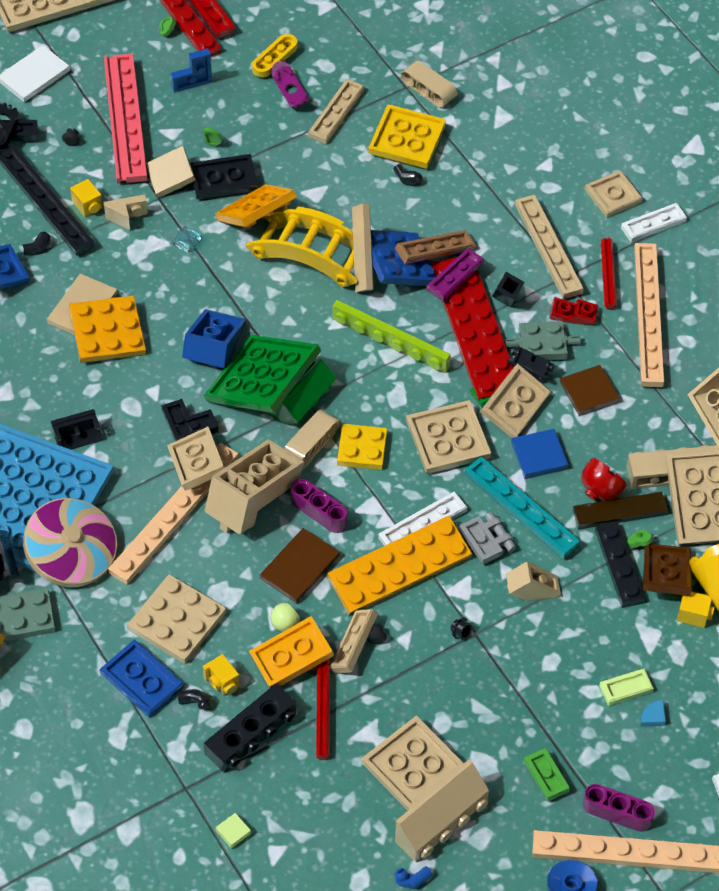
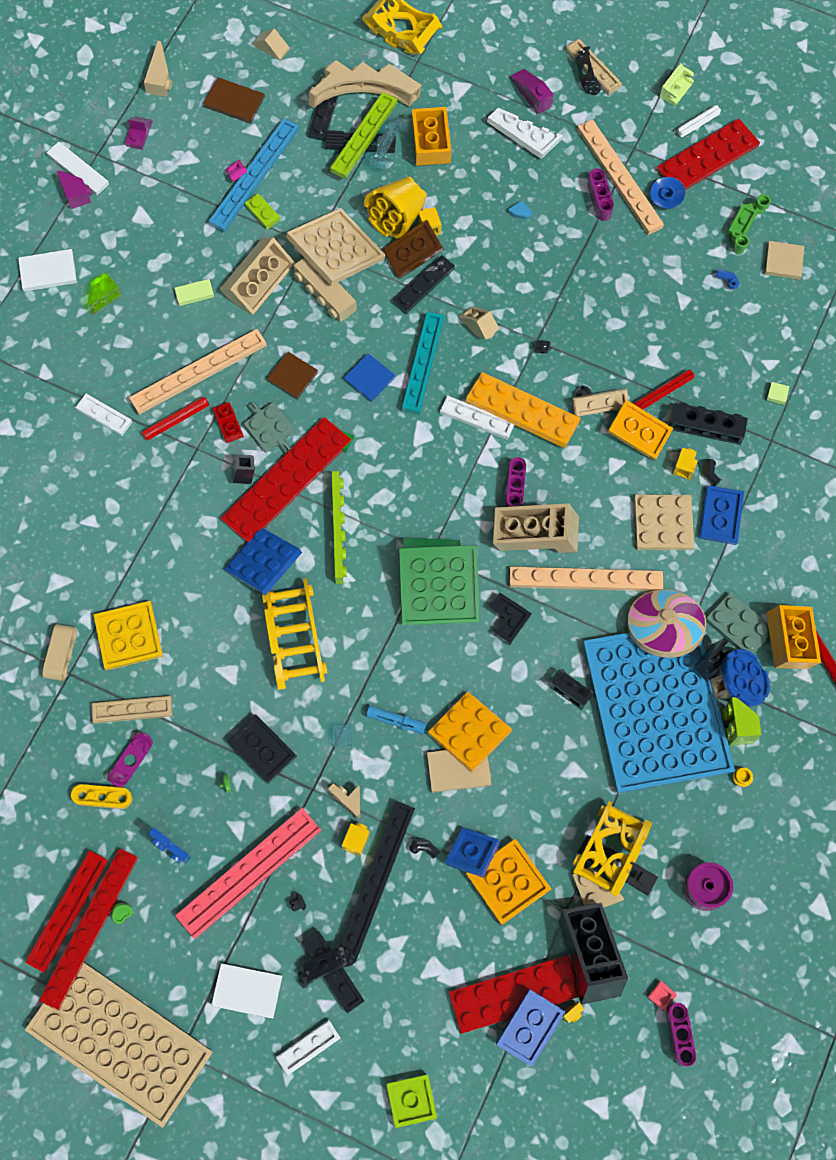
camera: 125 degrees left, 15 degrees up
tan tile [146,146,196,198] -> none
tan plate [167,427,225,491] -> none
blue slope [182,309,246,368] -> none
light orange plate [214,184,297,228] -> none
reddish brown tile [260,528,340,604] -> none
yellowish green piece [270,603,300,632] -> none
tan beam [284,409,341,467] -> none
yellow plate [337,424,387,470] -> none
tan tile [352,204,373,293] -> none
tan plate [361,715,464,811] -> none
black arm [393,164,423,185] -> none
medium nougat tile [395,230,476,264] -> none
tan slope [395,759,489,863] -> none
tan plate [406,400,491,474] -> none
magenta tile [426,248,484,302] -> none
light grey plate [459,512,516,565] -> none
tan tile [480,364,551,438] -> none
black hinge [507,347,555,381] -> none
tan plate [515,195,584,299] -> none
bright green plate [523,748,570,802] -> none
dark brown tile [573,491,668,529] -> none
red cylinder [581,458,627,501] -> none
tan tile [585,170,643,218] -> none
yellowish green tile [599,669,654,706] -> none
bright green piece [628,530,653,548] -> none
none -> dark azure pin [366,705,427,735]

